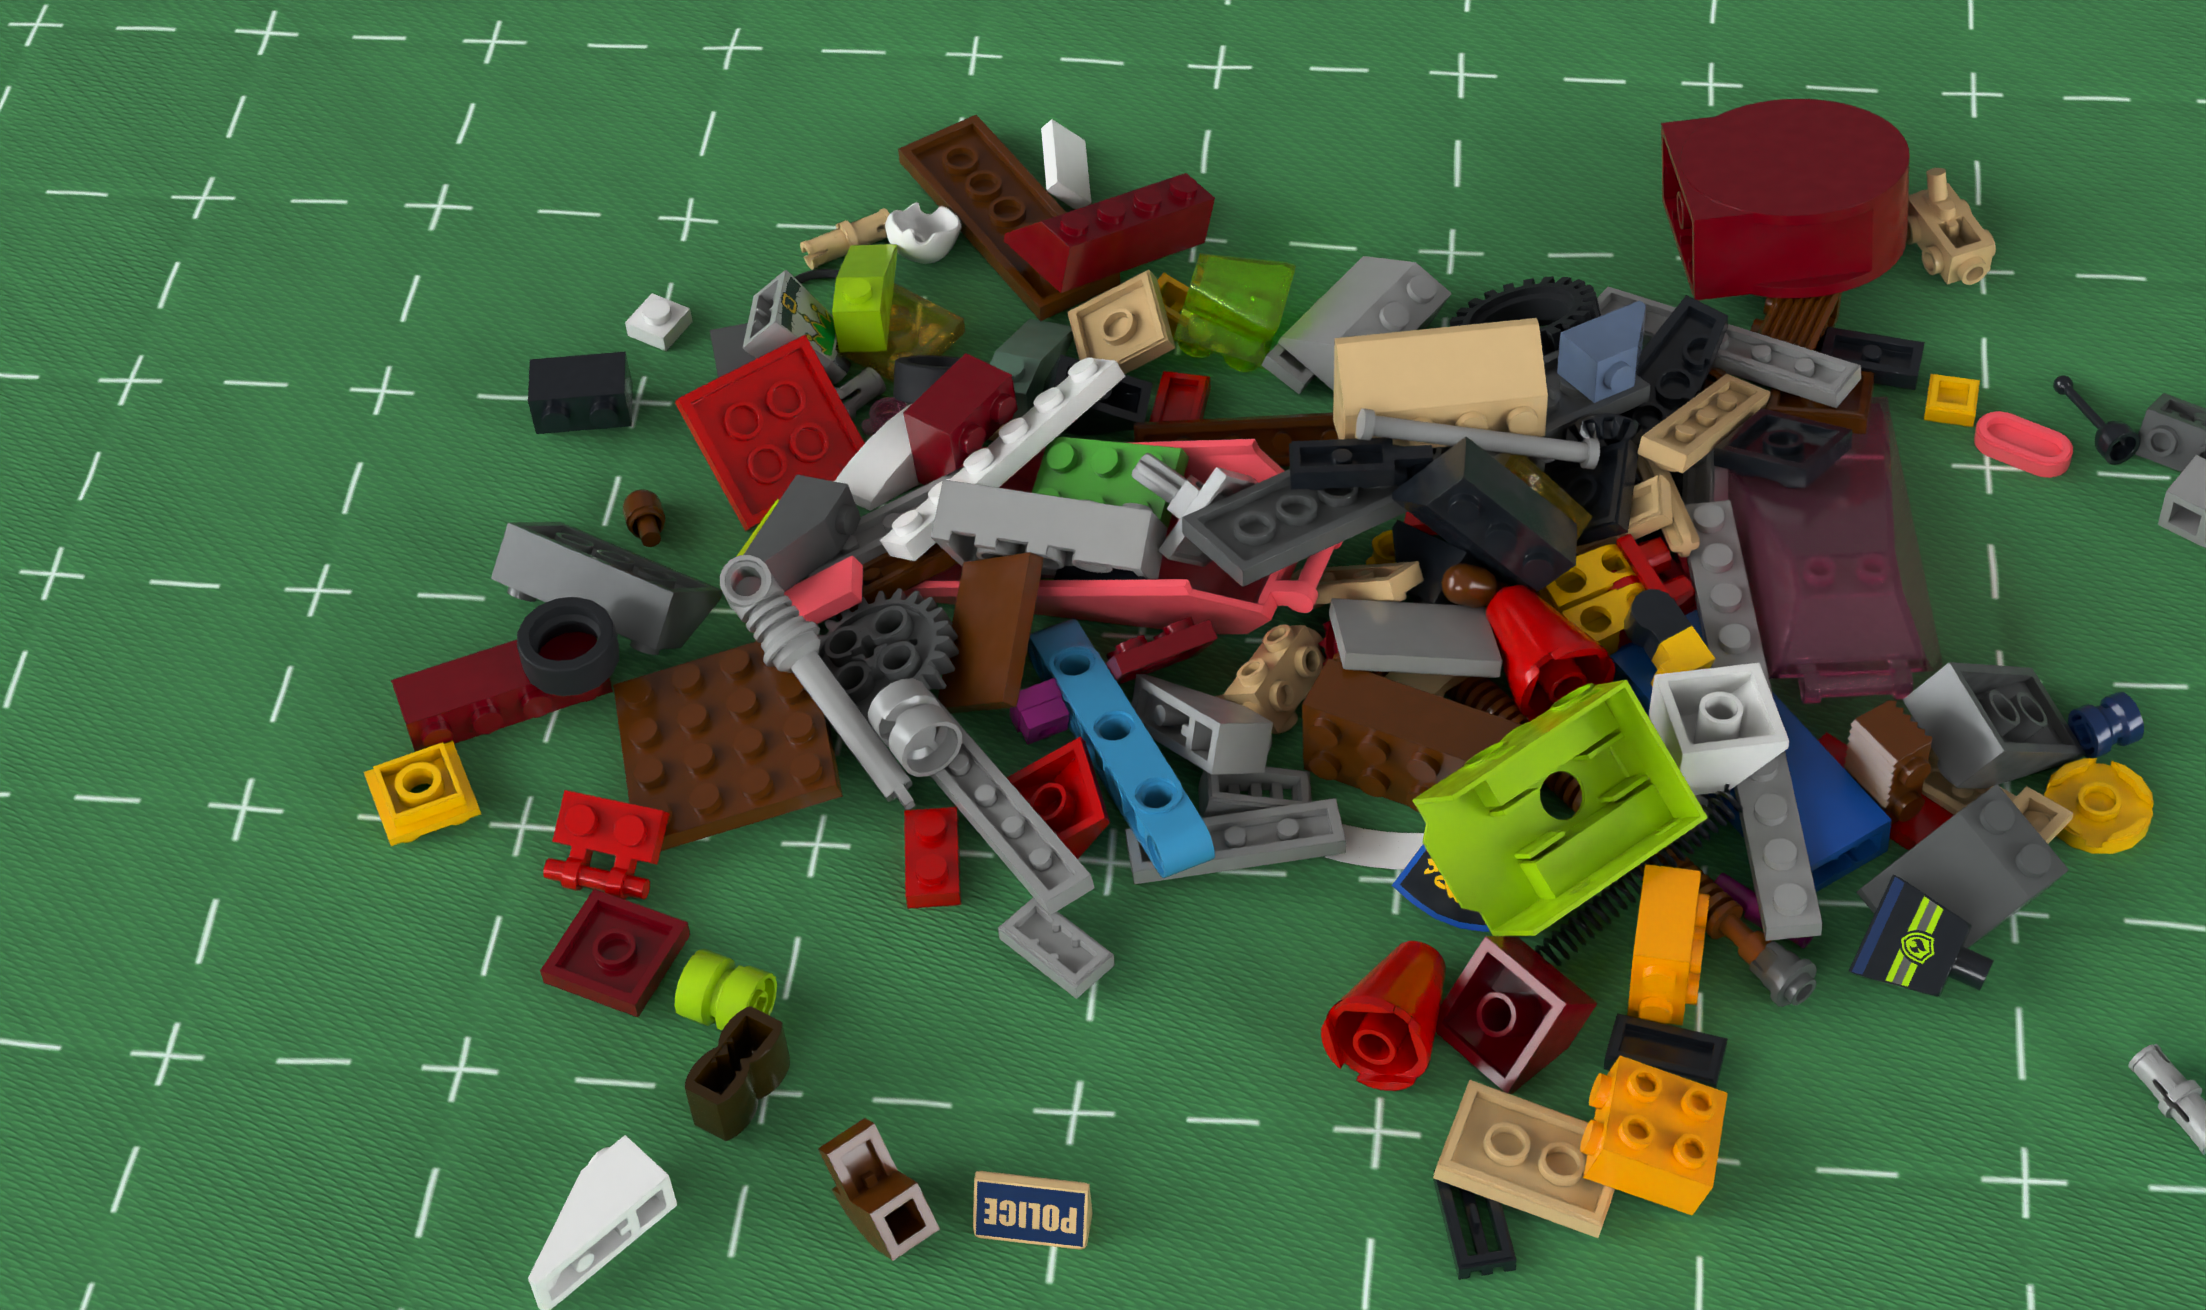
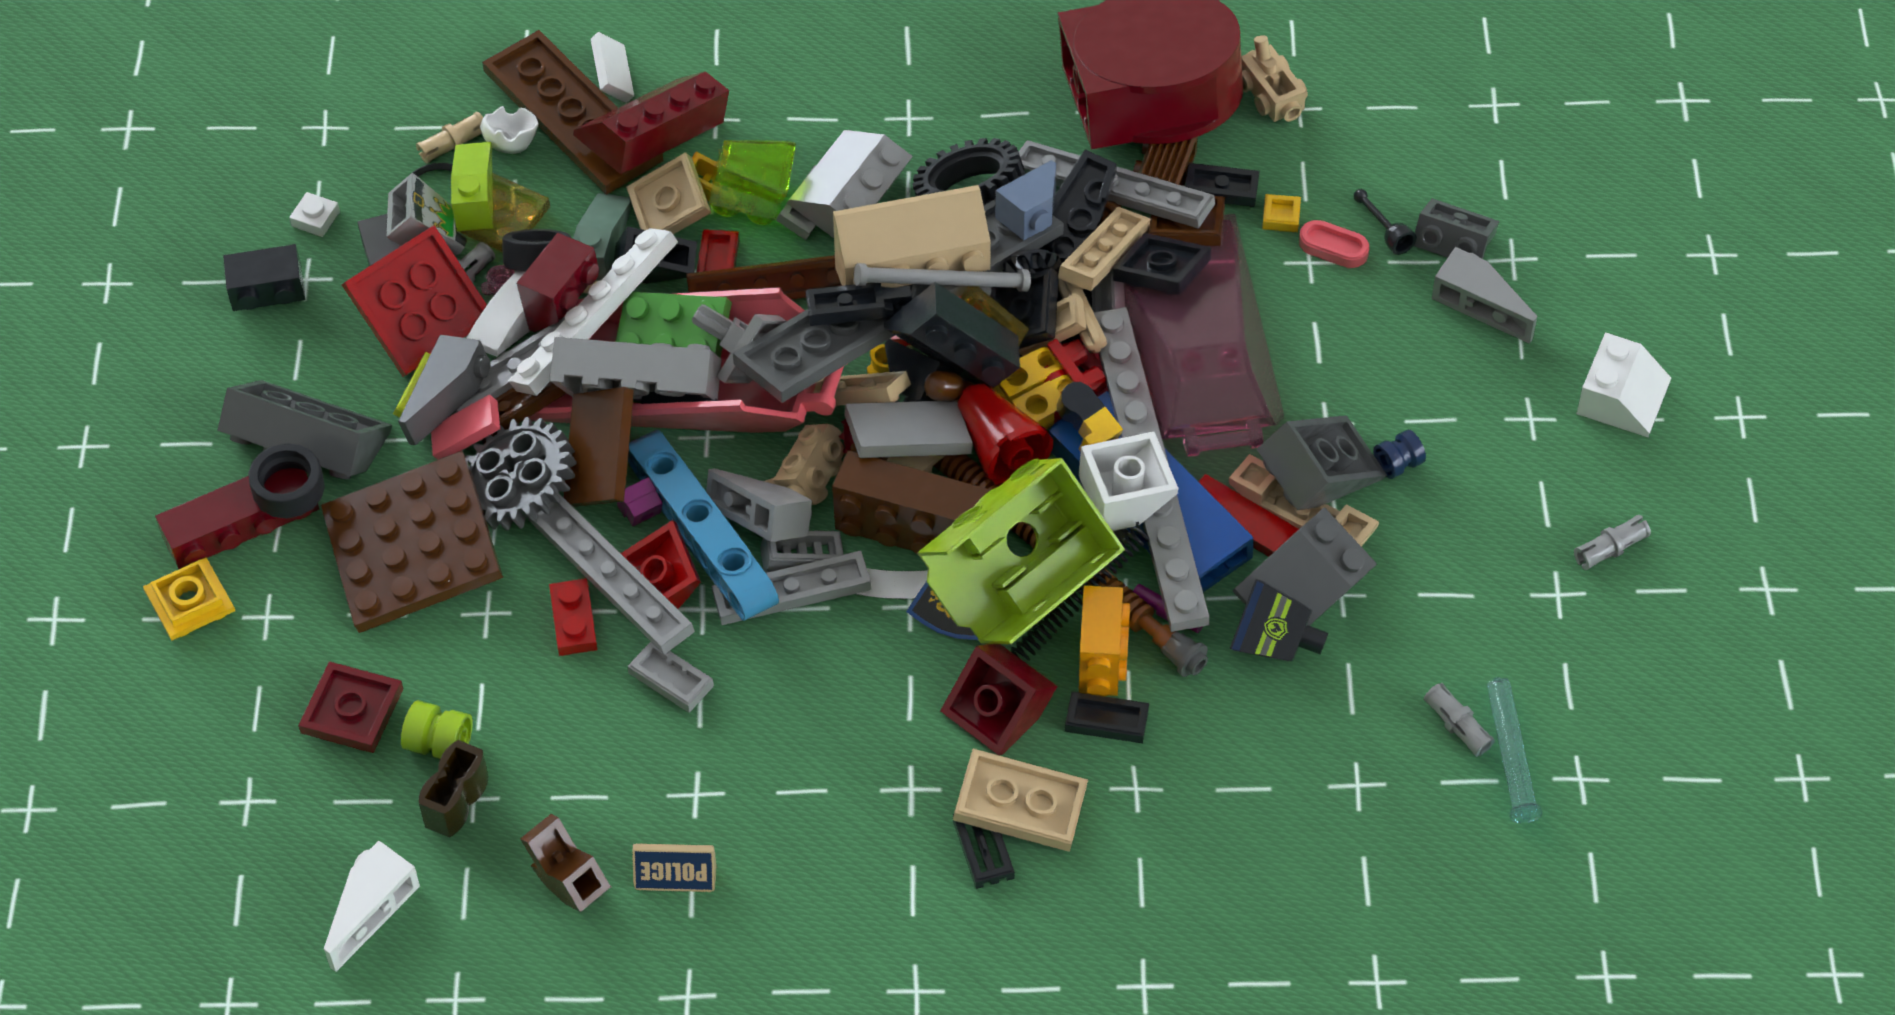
camera: 10 degrees left, 5 degrees up
red plate [543,790,670,900] -> none
reddish brown cylinder [623,489,665,547] -> none
light grey piece [720,555,916,810] -> none
light grey wheel [868,678,962,777] -> none
dark red plate [1105,617,1218,685] -> none
red cone [1321,941,1446,1091] -> none
light orange brick [1580,1056,1728,1216] -> none
reddish brown brick [1843,700,1932,825] -> none
yellow tile [2044,758,2154,854] -> none

